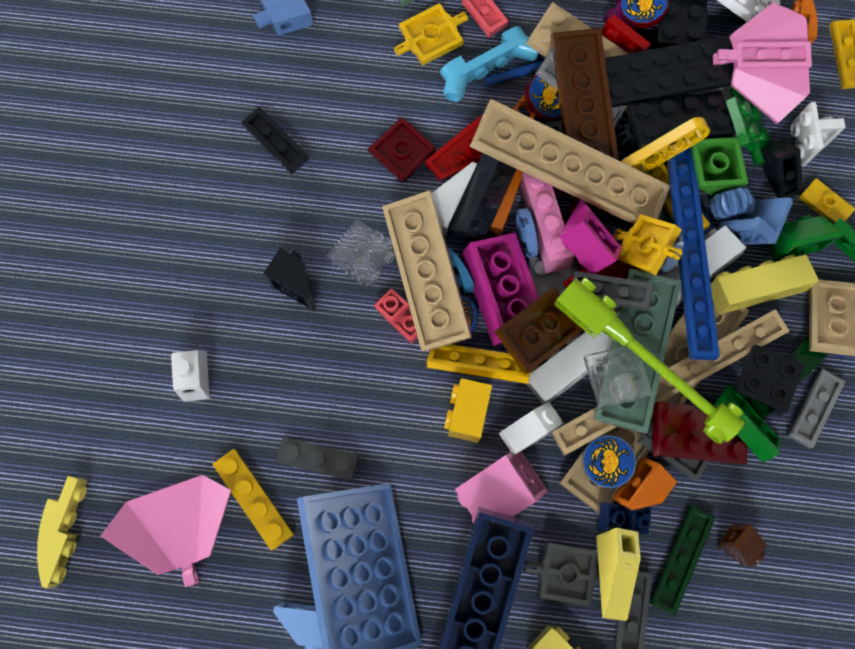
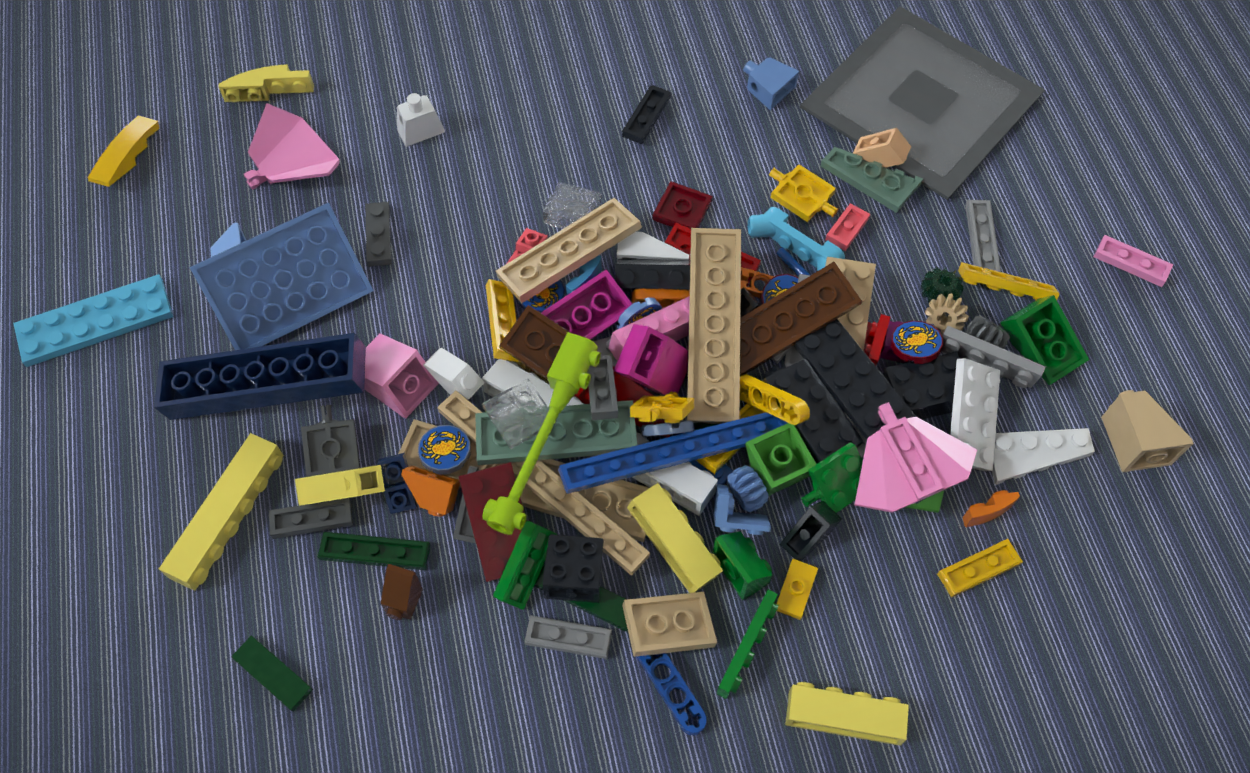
camera: 70 degrees right, 15 degrees down
yellow plate [212,449,295,551] -> none
black slope [263,248,316,311] -> none
yellow brick [444,378,492,443] -> none
white bracket [790,102,846,167] -> none

